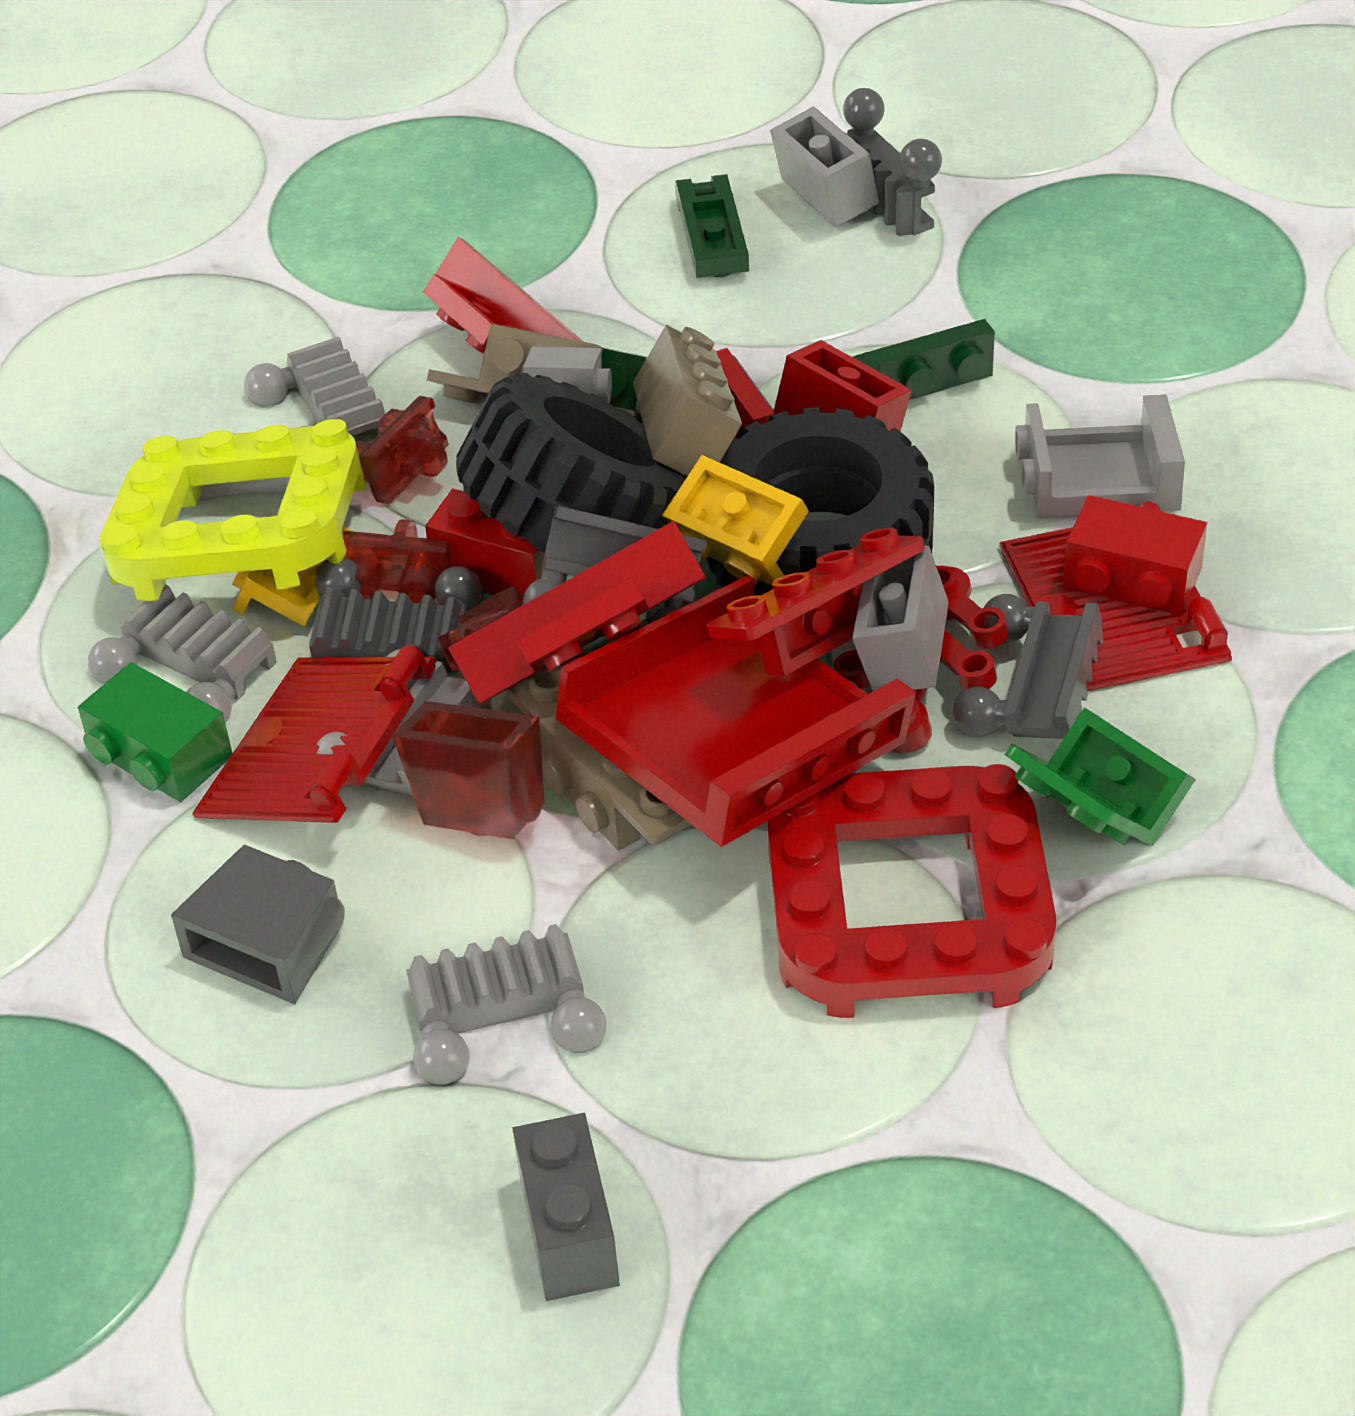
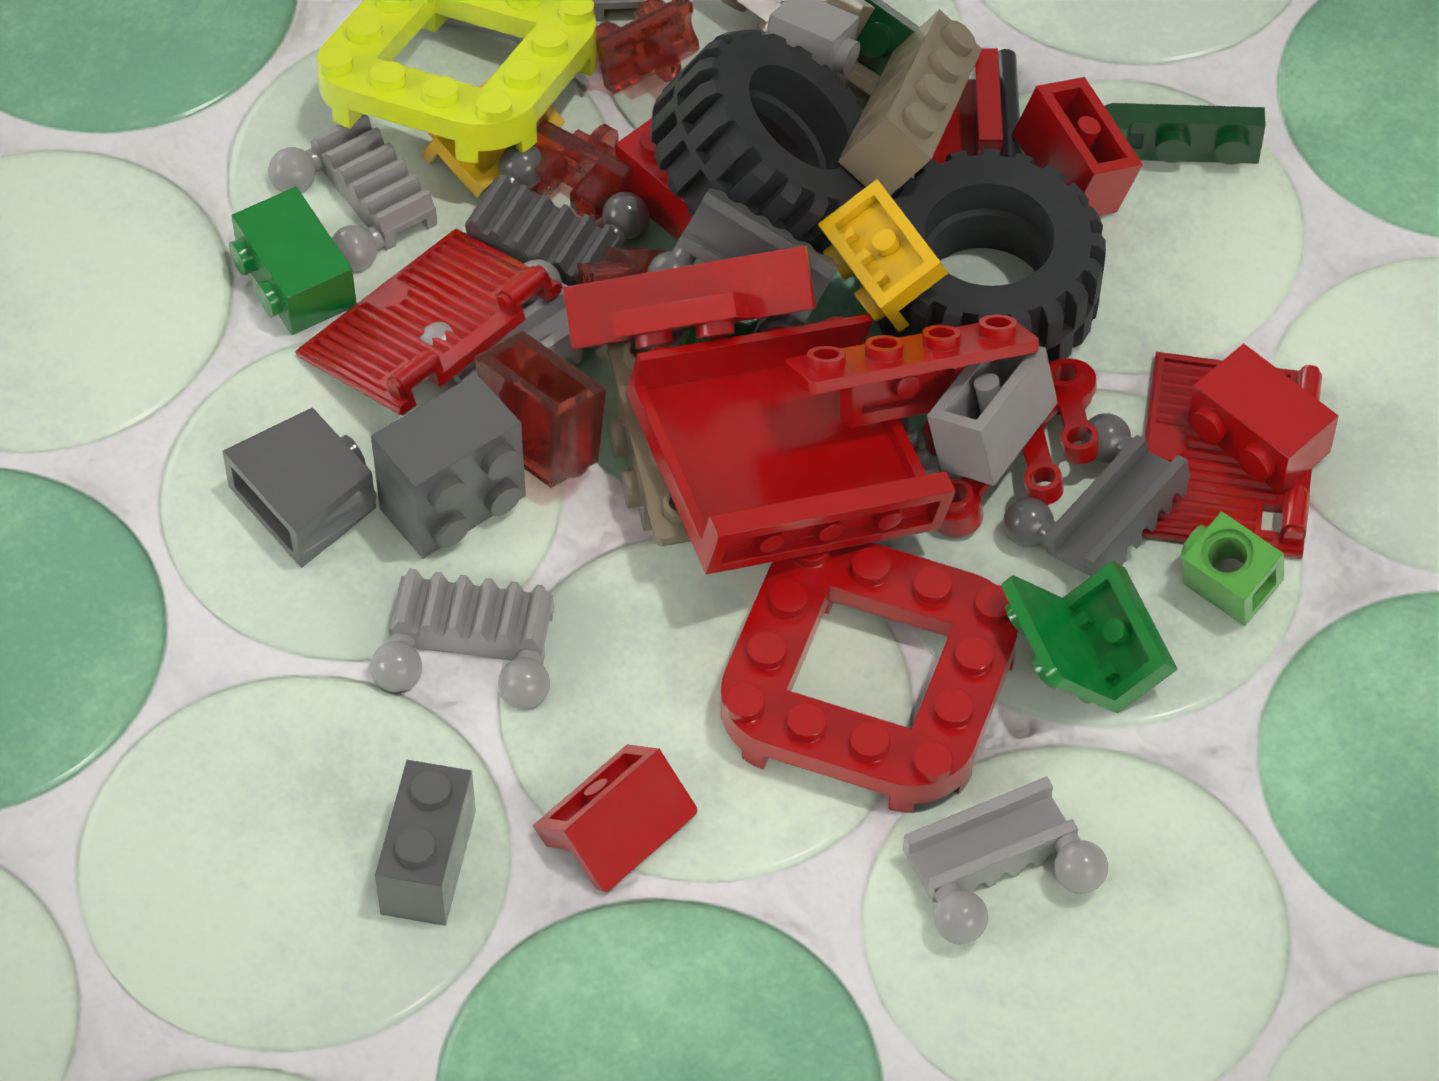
camera: 20 degrees right, 10 degrees up
light grey panel [1015,394,1185,518] -> none
none -> dark grey brick [371,373,526,559]
none -> red panel [532,744,697,892]
none -> light grey gear [903,776,1108,944]
none -> bright green brick [1181,511,1284,626]

